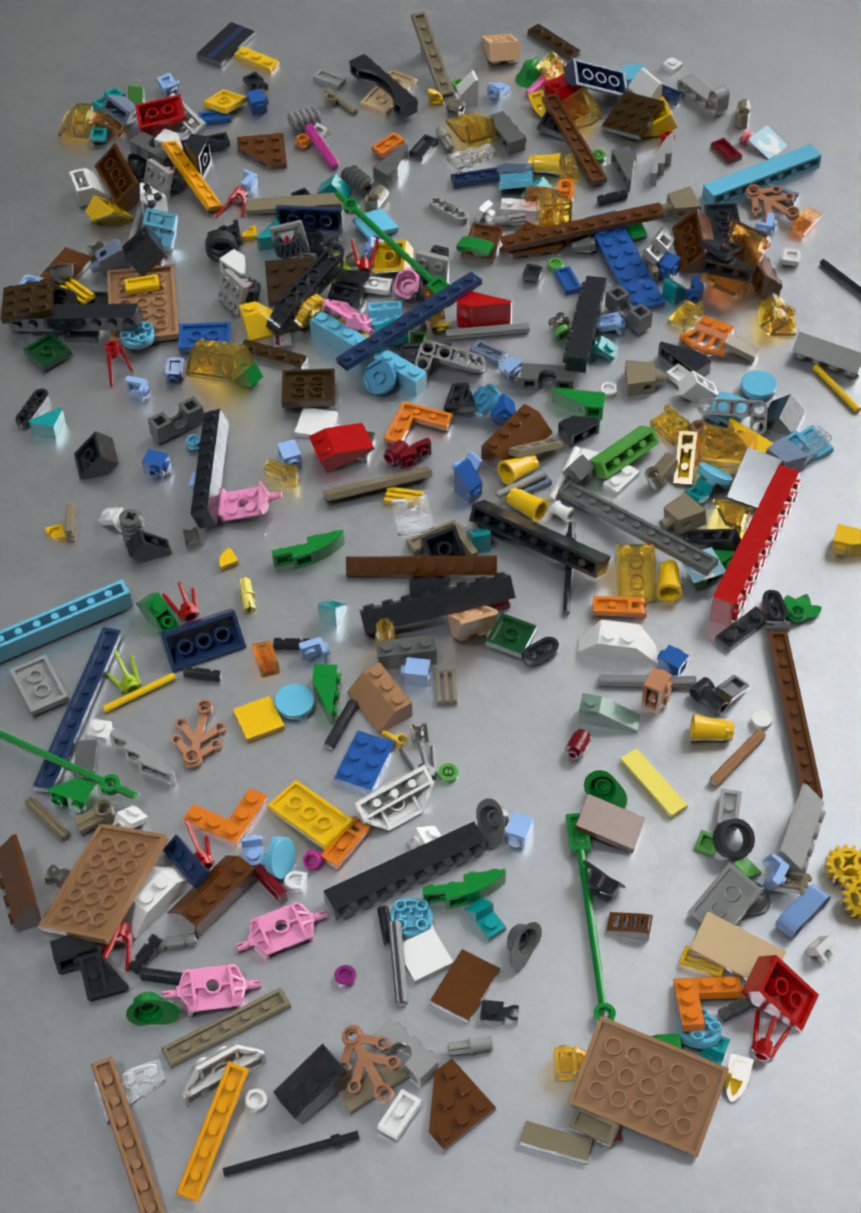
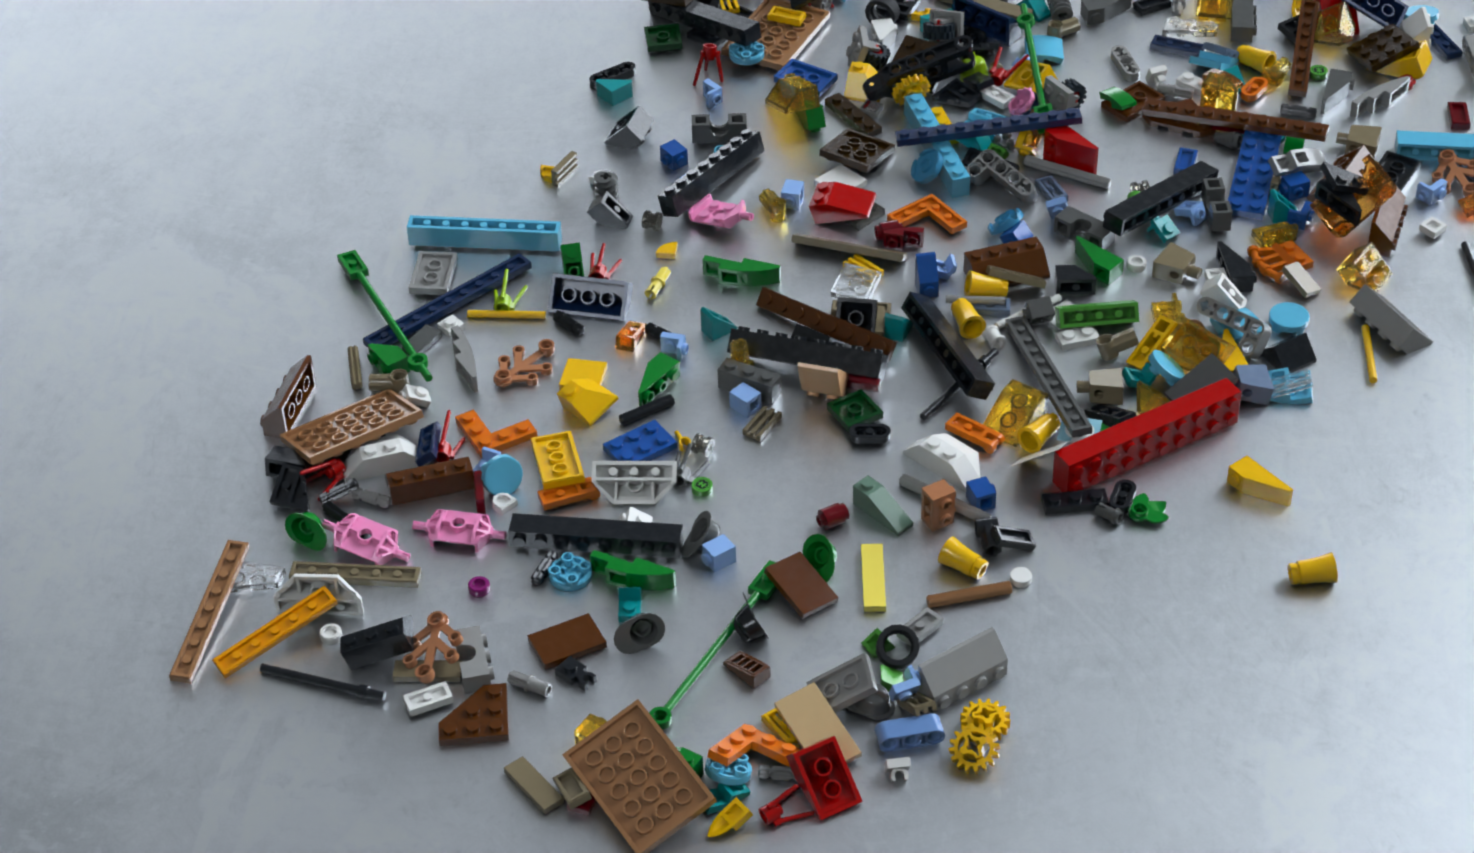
camera: 35 degrees right, 10 degrees down
clear smoke wheel [45,864,70,889] -> none
bracket [164,357,185,382] -> none
medium azure tile [275,683,315,721] -> none
dark pink plate [303,849,323,869] -> none
bright pink plate [321,298,374,336] -> none
medium nougat slope [347,662,413,734] -> none
axle [388,920,409,1006] -> none
white tile [403,928,453,984] -> none
black wing [443,382,477,413] -> none
black plate [523,263,543,282] -> none
bright green tile [547,257,564,273] -> none
reddish brown plate [767,630,823,799] -> none
none -> yellow slope [556,378,619,426]
none -> white sticker [1010,441,1069,467]

